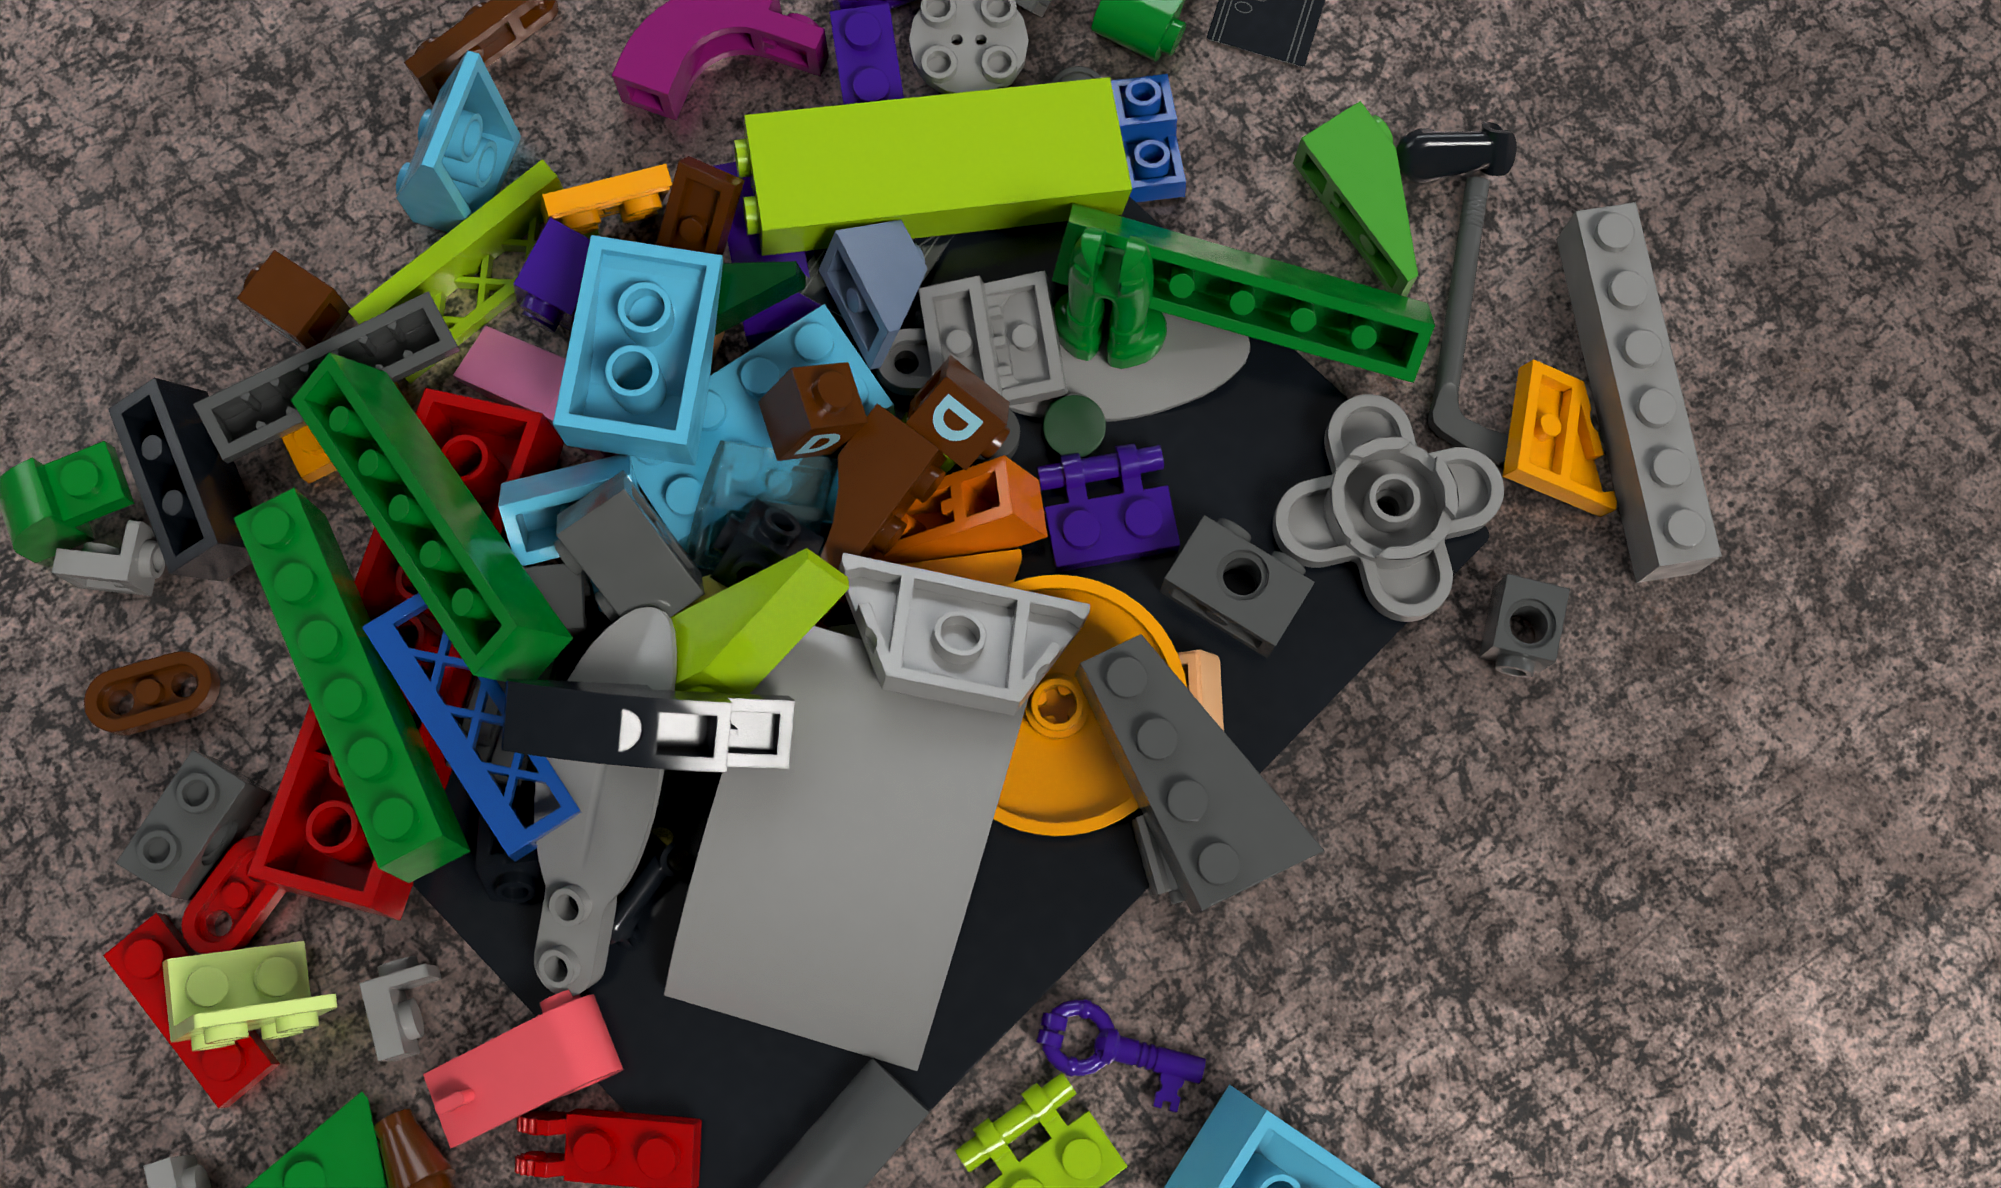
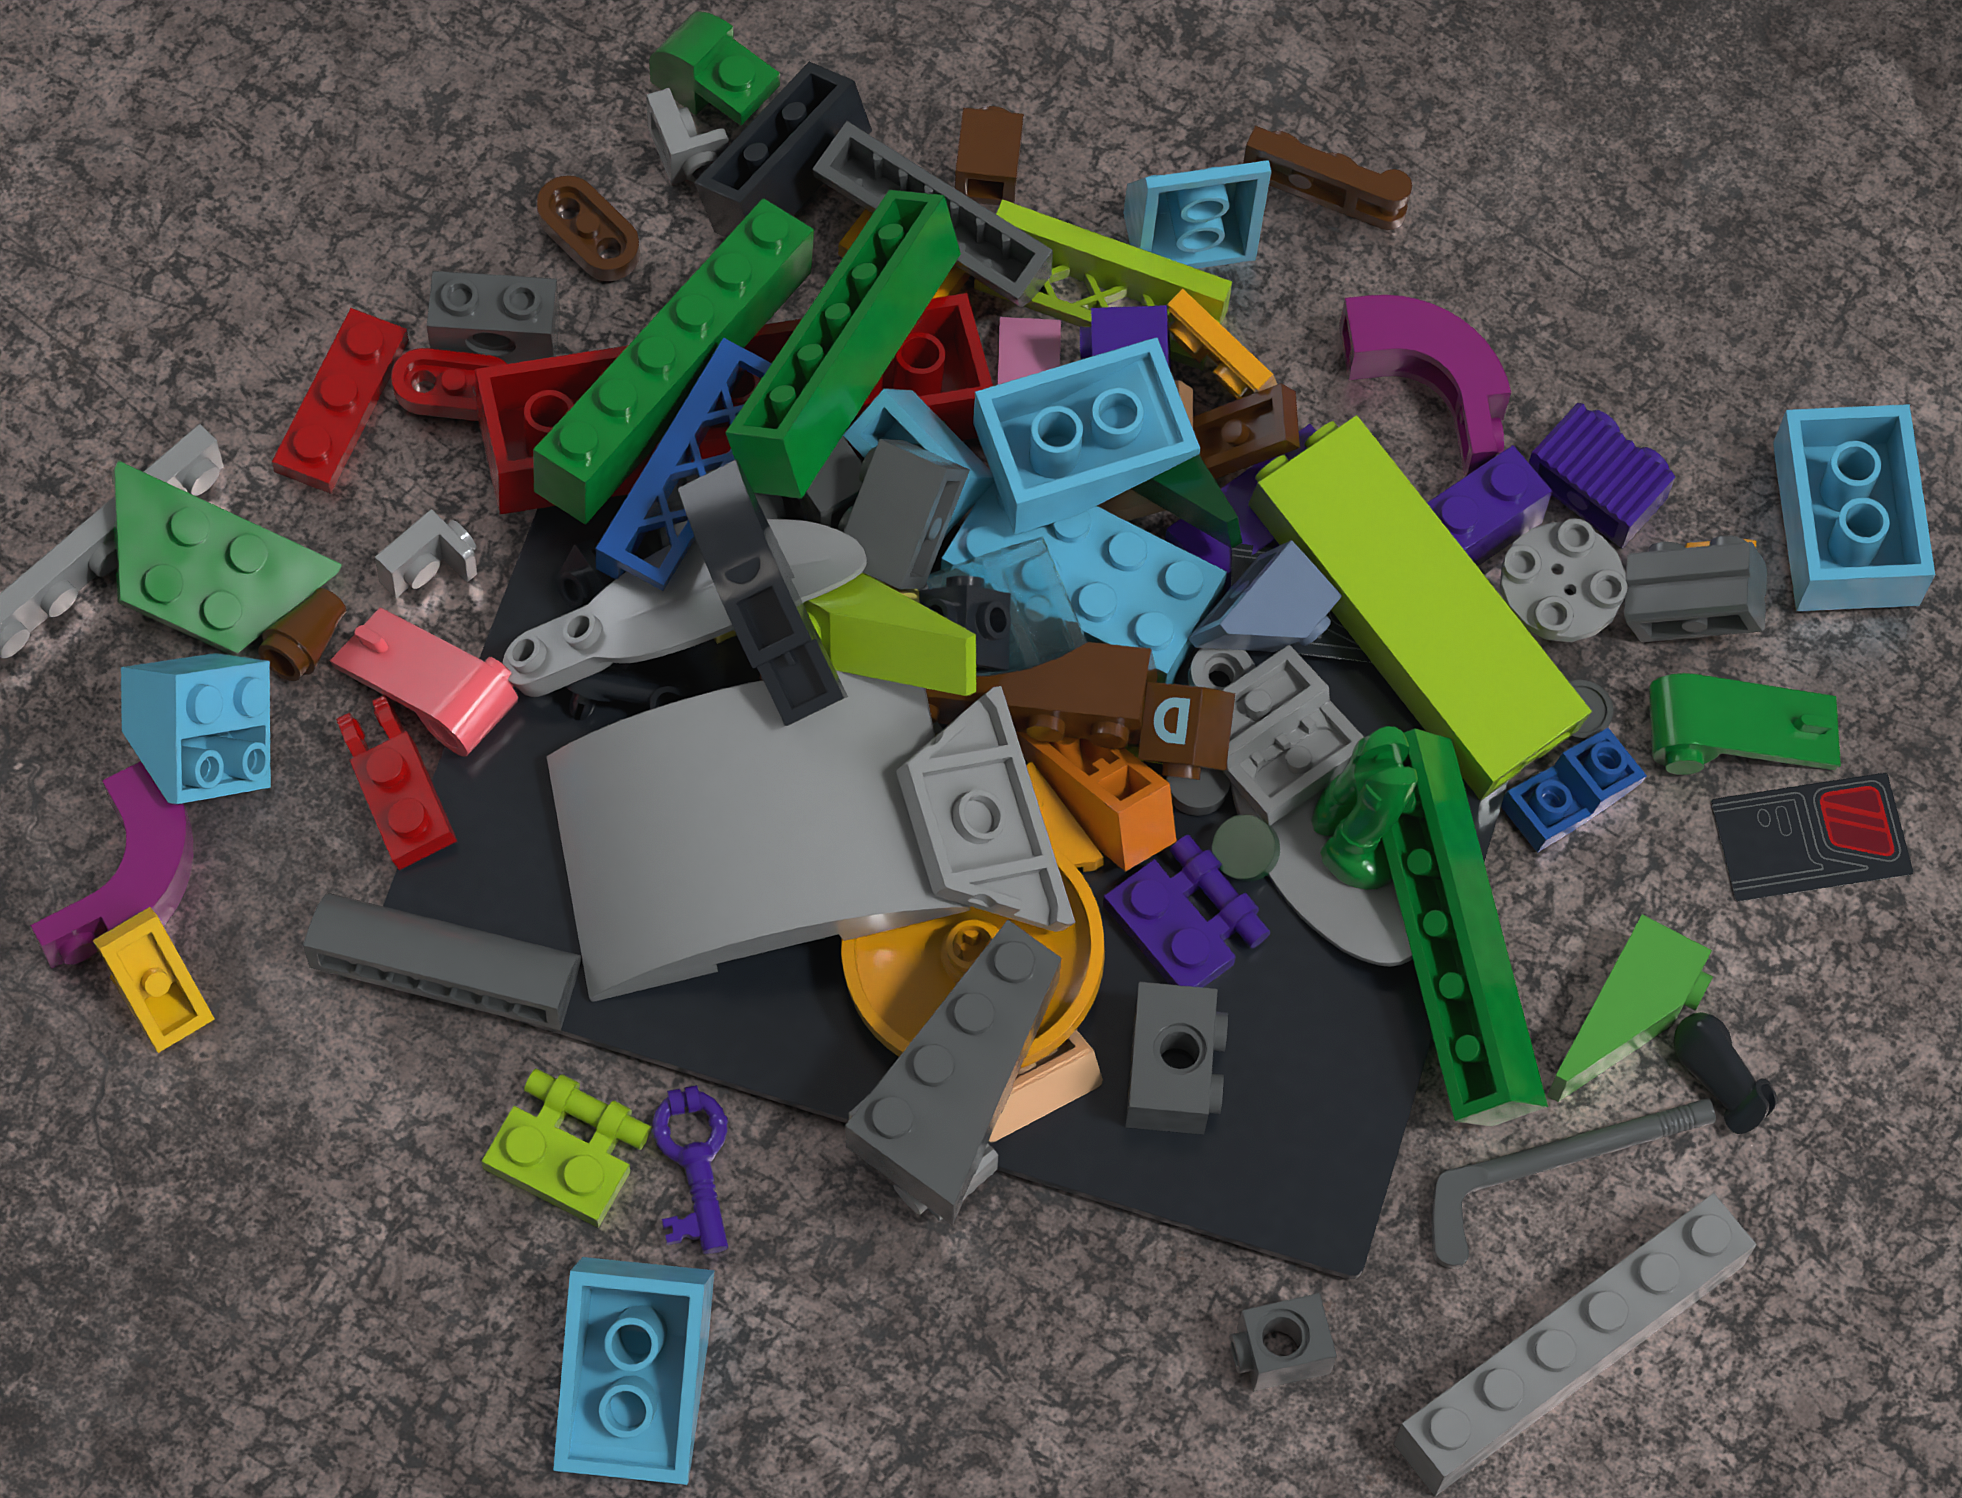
camera: 60 degrees right, 10 degrees down
yellowish green bracket [162,941,337,1051] -> none
reddish brown brick [758,362,868,461] -> none
light grey plant [1272,394,1504,622] -> none
light orange wing [1502,359,1617,517] -> none

